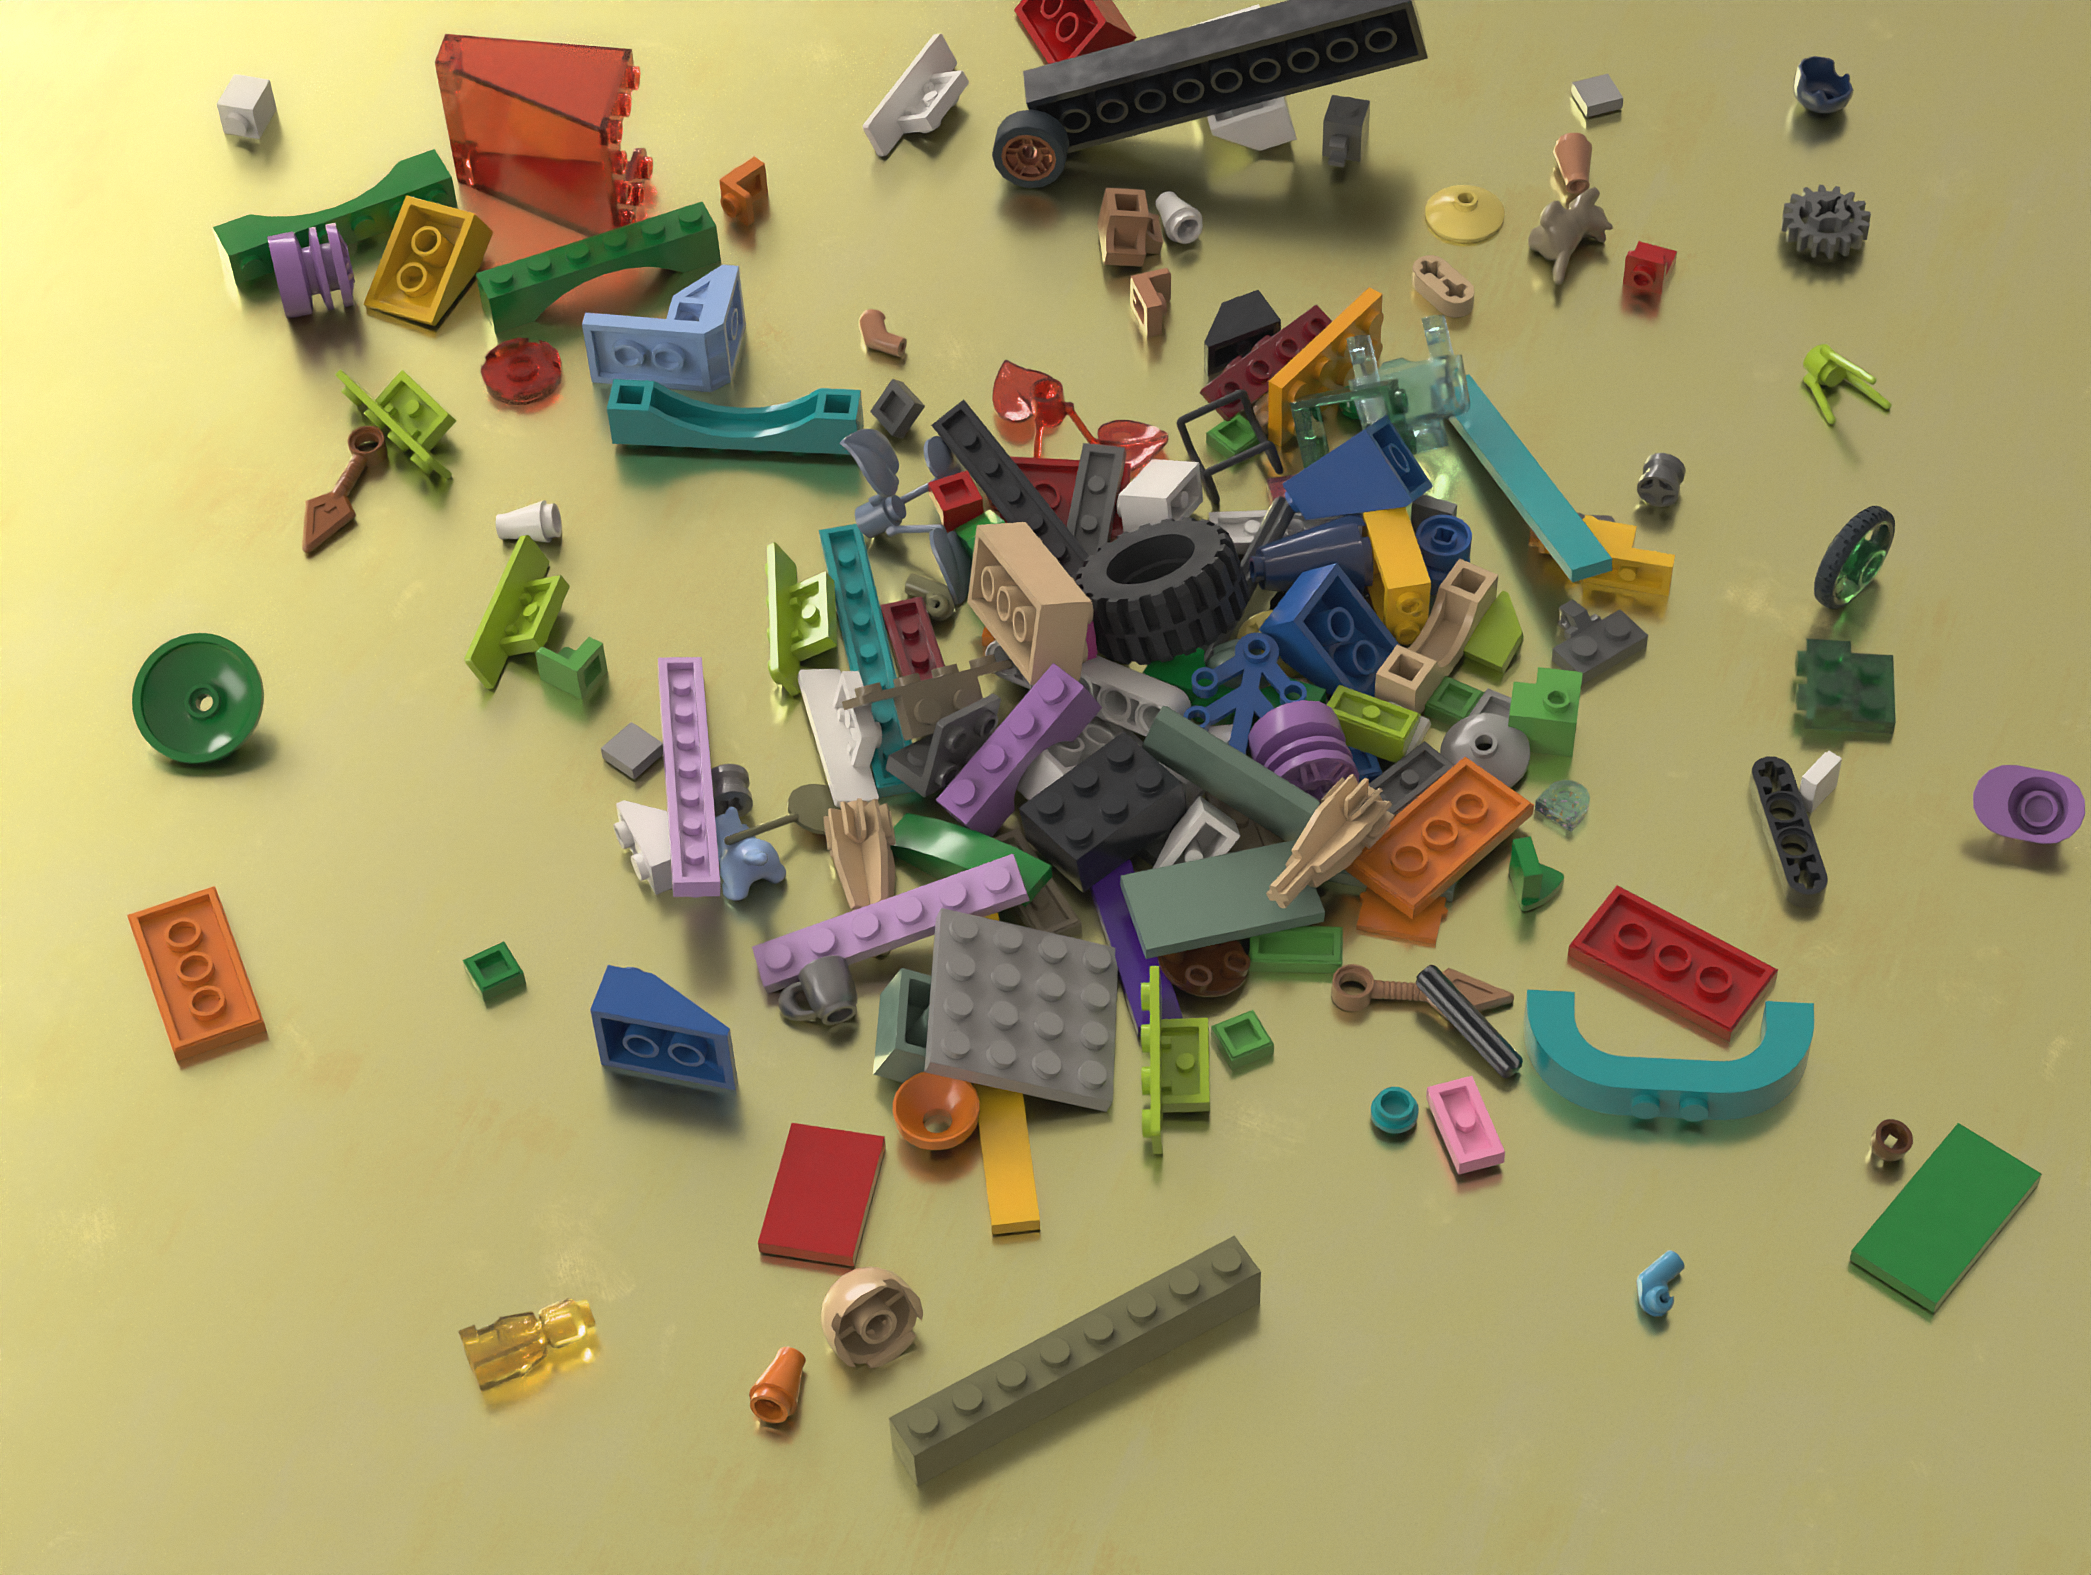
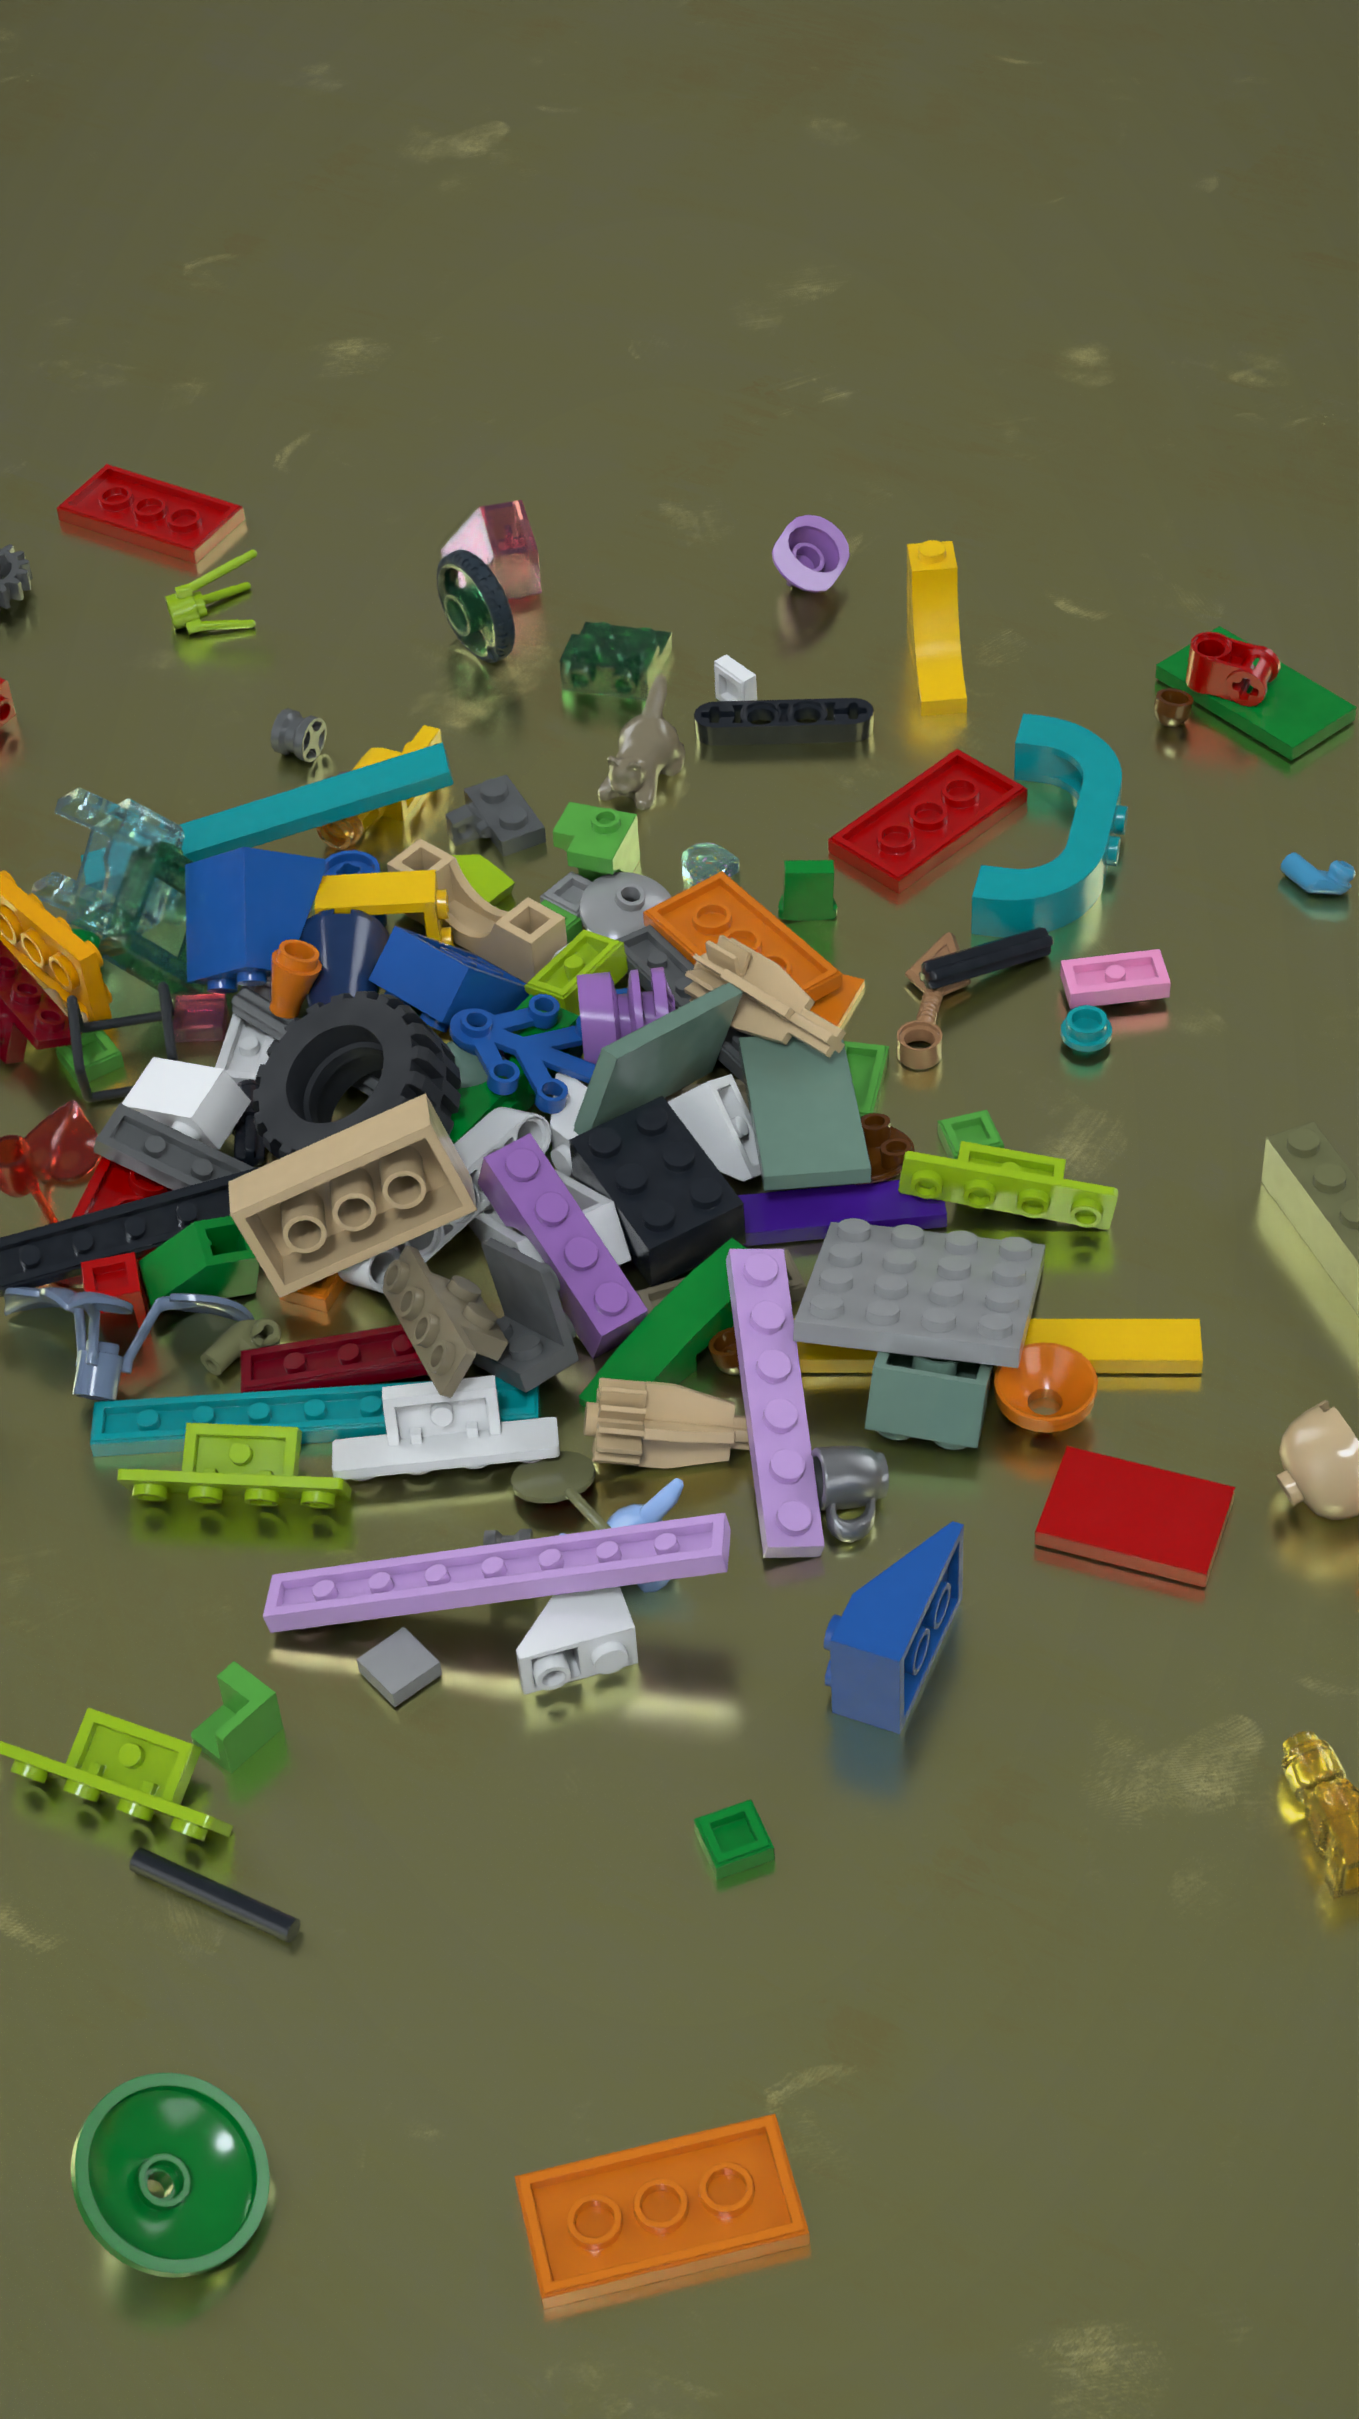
camera: 80 degrees left, 5 degrees down
none -> red tile [56,464,245,564]
none -> black bar [129,1847,301,1943]
none -> orange cone [269,939,322,1019]
none -> slope [440,500,542,606]
none -> dark tan animal [597,674,686,810]
none -> yellow arch [907,540,967,716]
none -> red piece [1186,632,1281,707]

